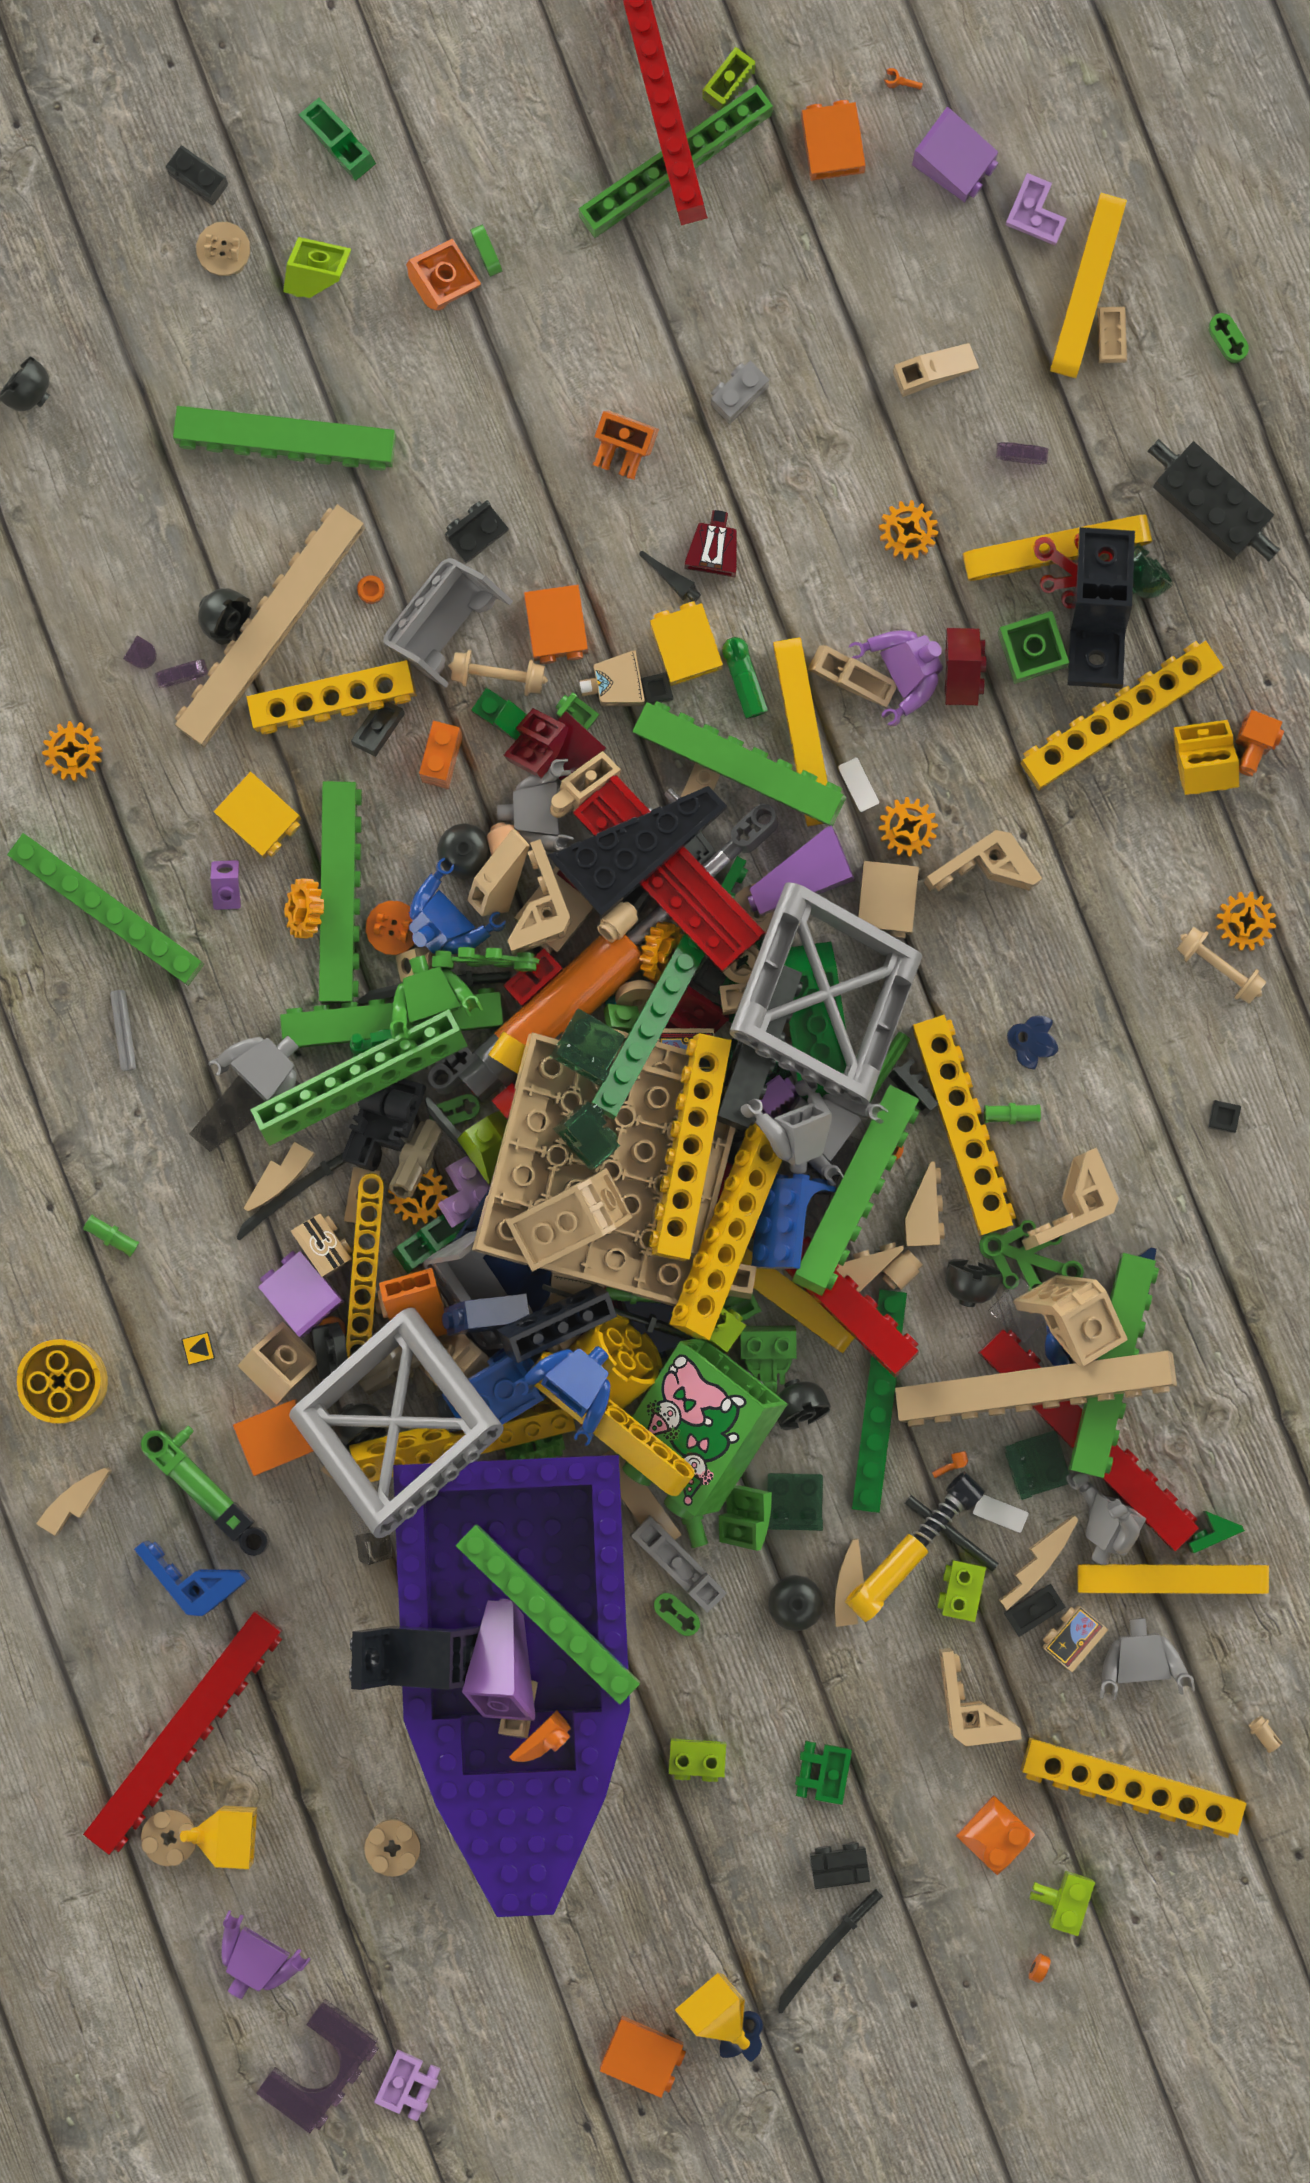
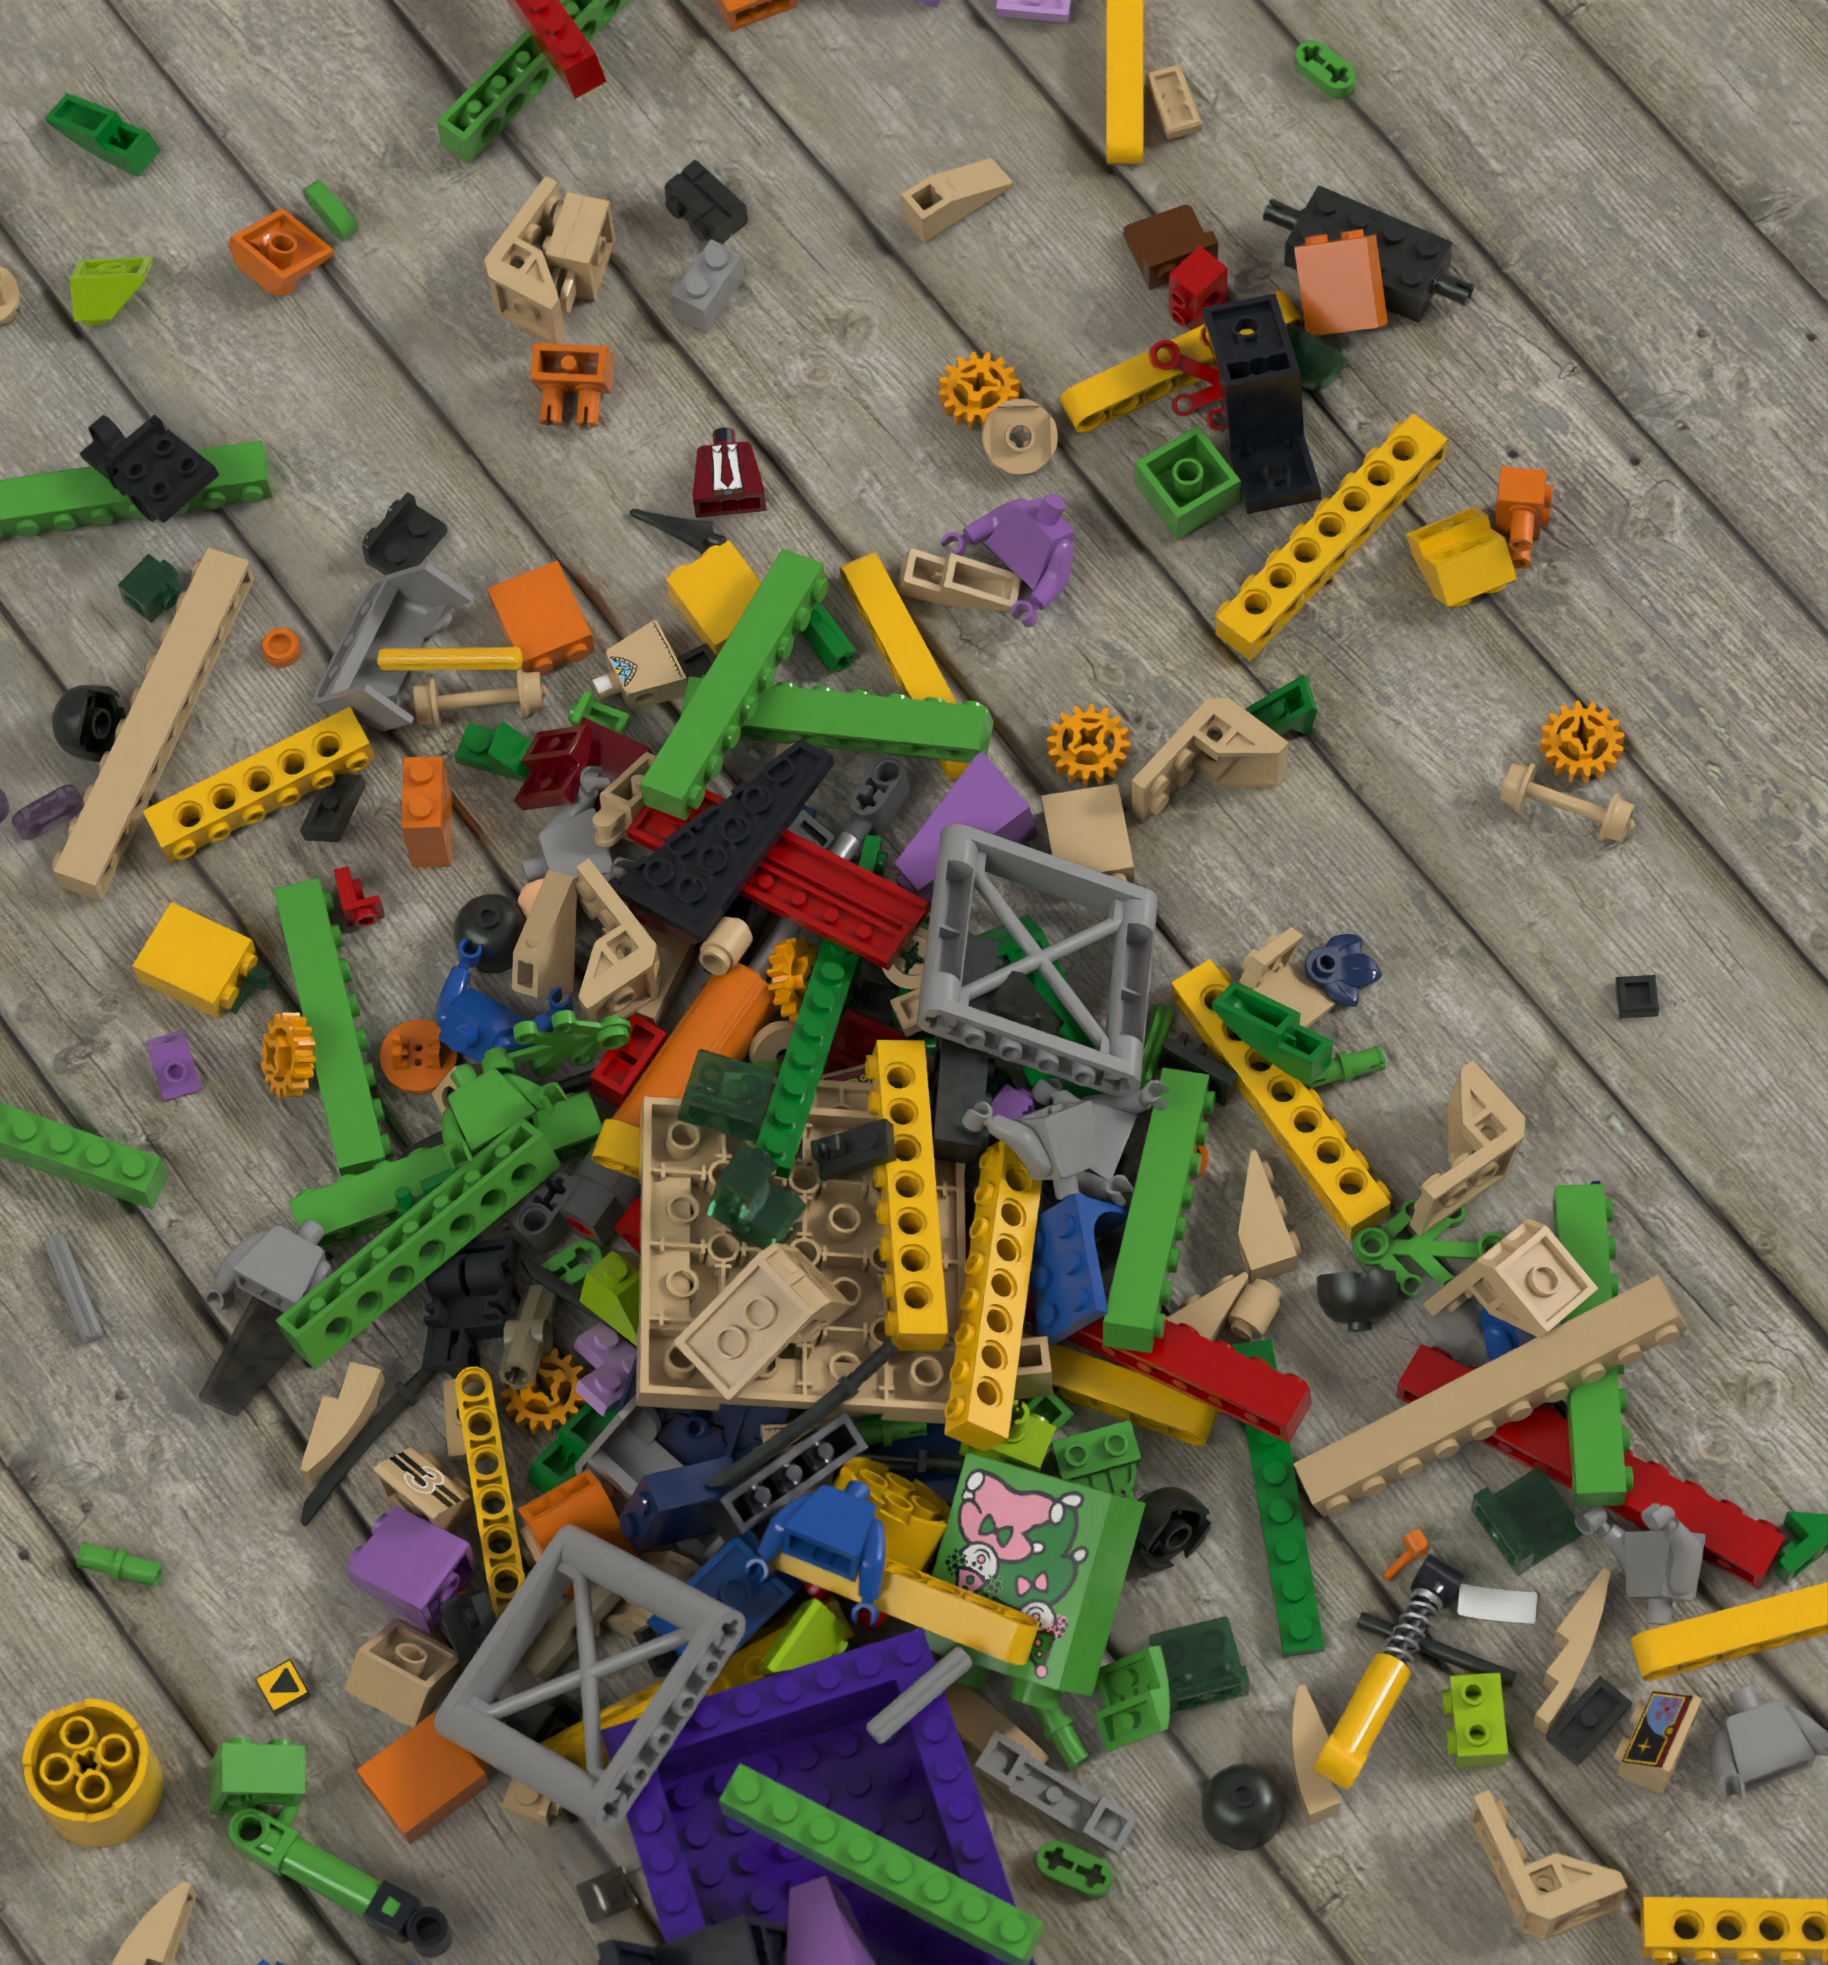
camera: 10 degrees left, 20 degrees down
white sticker [838,758,879,812] -> none
dark red brick [944,628,986,706] -> none
clear purple beam [996,442,1049,465] -> none
none -> black plate [80,414,219,524]
none -> clear green brick [118,554,182,623]
none -> bright green brick [209,1738,305,1815]
none -> clear green hand [228,966,271,1015]
none -> red bracket [333,866,385,927]
none -> yellow axle [377,647,523,671]
none -> tan bracket [484,176,566,344]
none -> tan brick [542,192,616,313]
none -> bright green brick [640,548,828,821]
none -> pearl dark grey brick [664,160,748,244]
none -> pearl dark grey sword [707,1338,900,1487]
none -> lime slope [755,1598,849,1675]
none -> pearl dark grey plate [810,1118,896,1182]
none -> light grey axle [866,1647,972,1743]
none -> tan plate [981,399,1058,475]
none -> clear smoke bracket [986,970,1065,1036]
none -> reddish brown bracket [1123,204,1218,290]
none -> red brick [1169,246,1228,330]
none -> green slope [1212,981,1333,1086]
none -> tan bracket [1238,927,1335,1028]
none -> green slope [1245,675,1318,736]
none -> orange brick [1294,229,1388,337]

